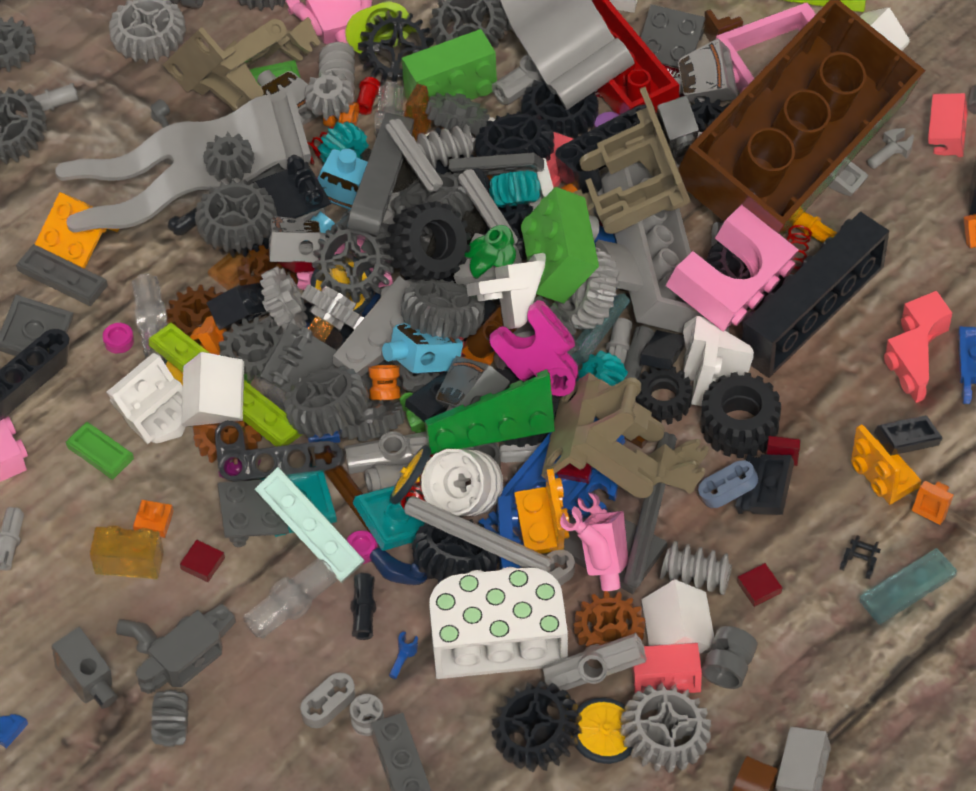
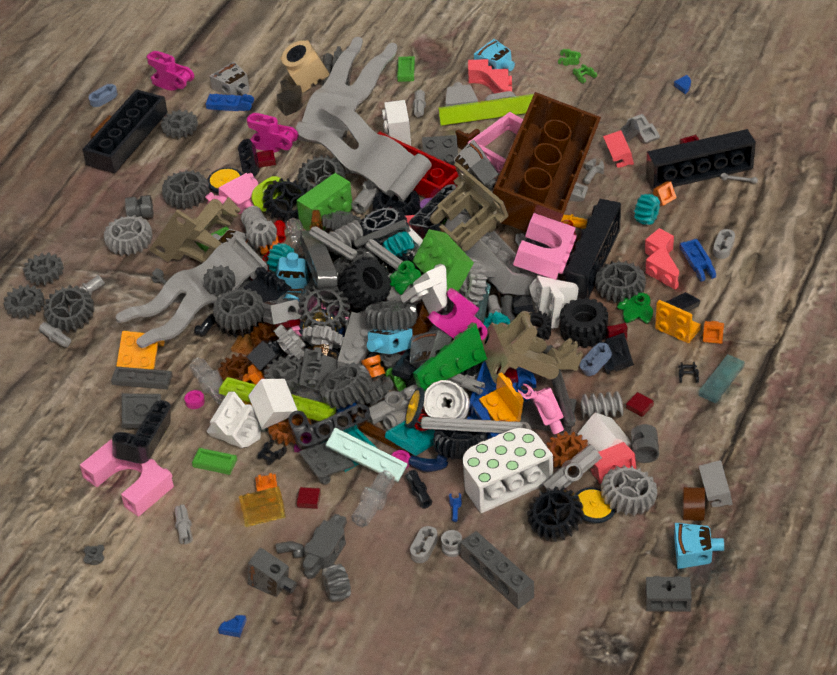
camera: 20 degrees left, 10 degrees down
none -> black piece [257,439,287,465]
none -> light grey axle [446,373,485,395]
none -> dark grey gear [595,260,646,304]
none -> green plate [617,292,654,324]
none -> teal gear [634,194,660,225]

